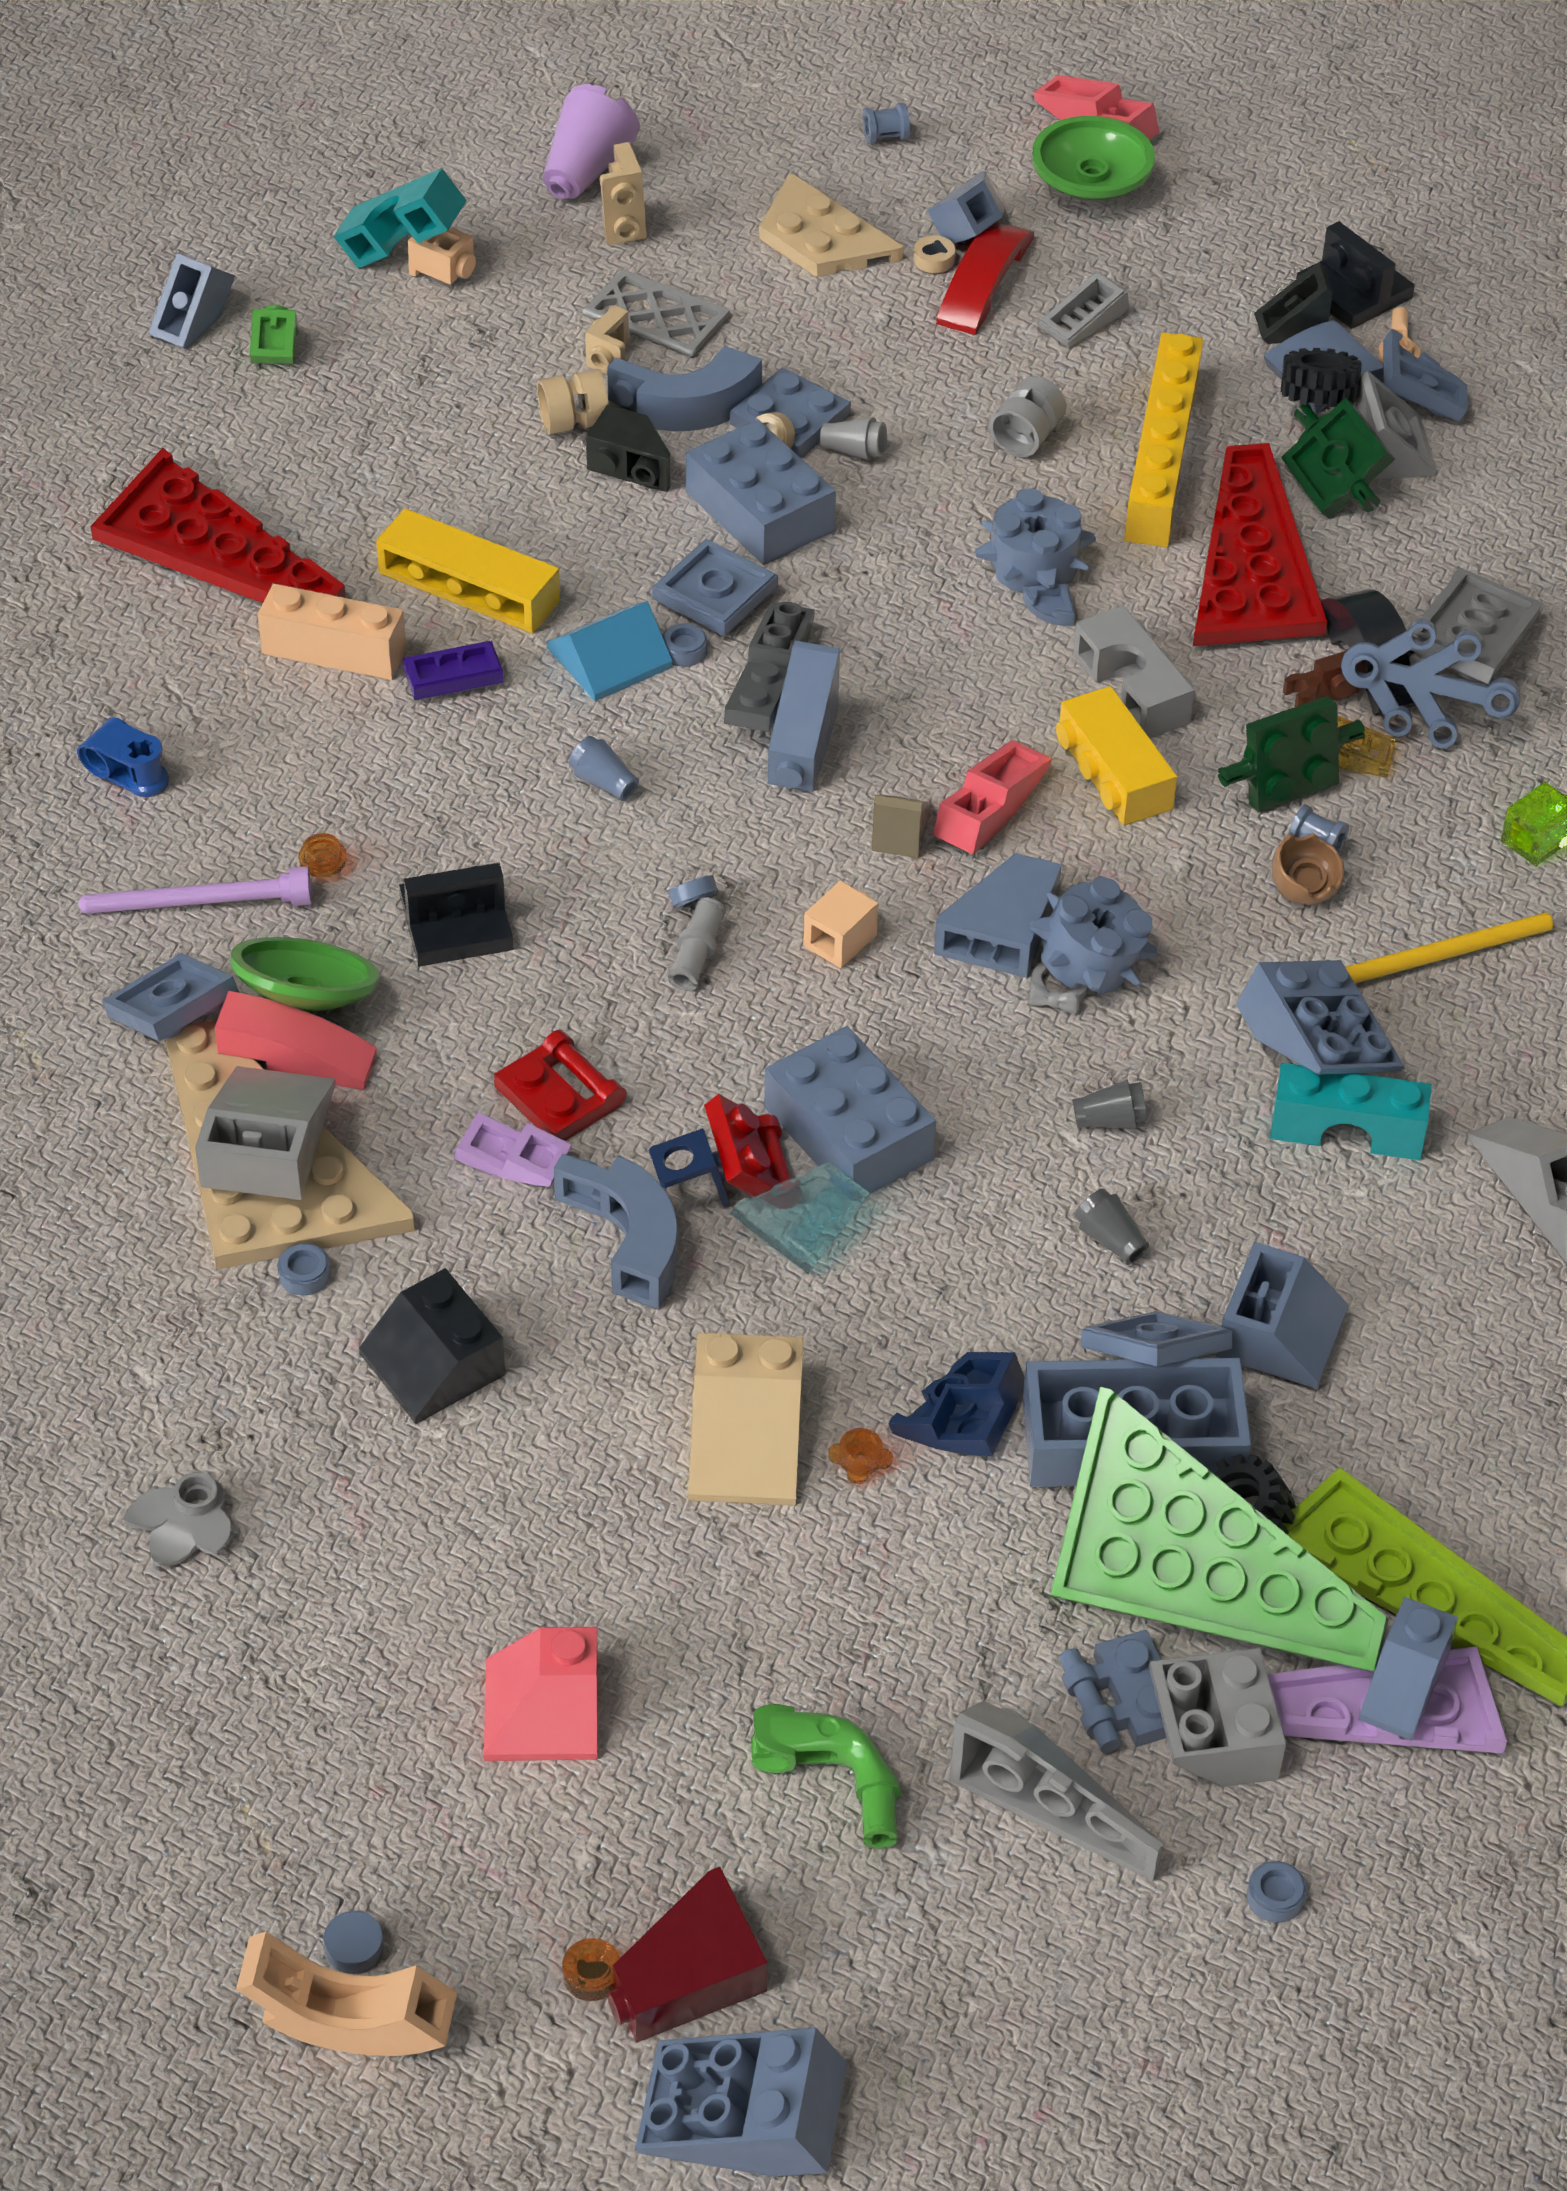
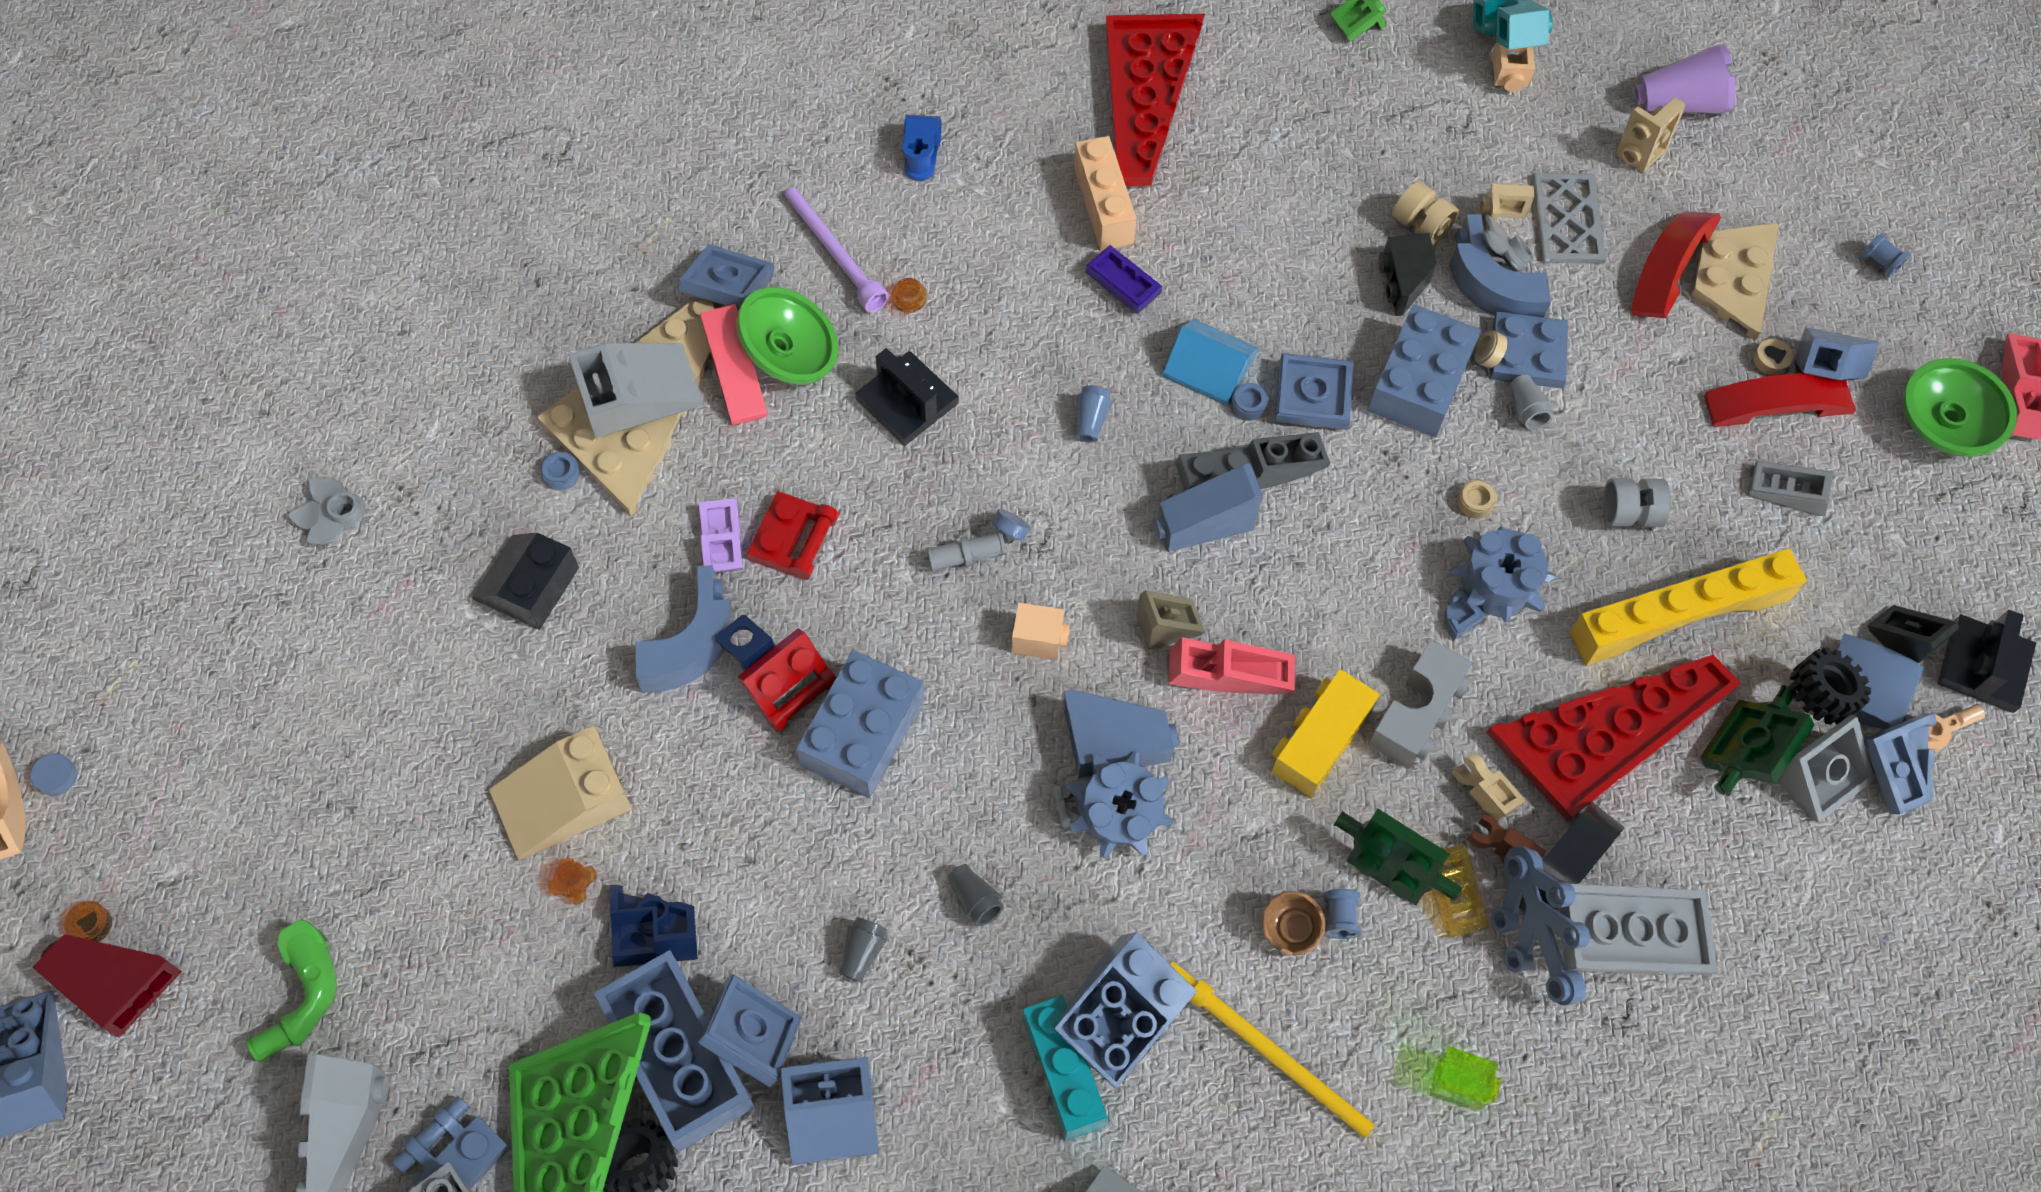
camera: 60 degrees right, 15 degrees up
yellow brick [376,508,560,634] -> none
coral slope [484,1627,598,1761] -> none
clear light blue wing [729,1162,869,1274] -> none
none -> tan plate [1452,752,1526,822]
none -> tan tile [1457,480,1497,519]
none -> light grey plate [1482,214,1533,271]
none -> red slope [1631,211,1721,319]

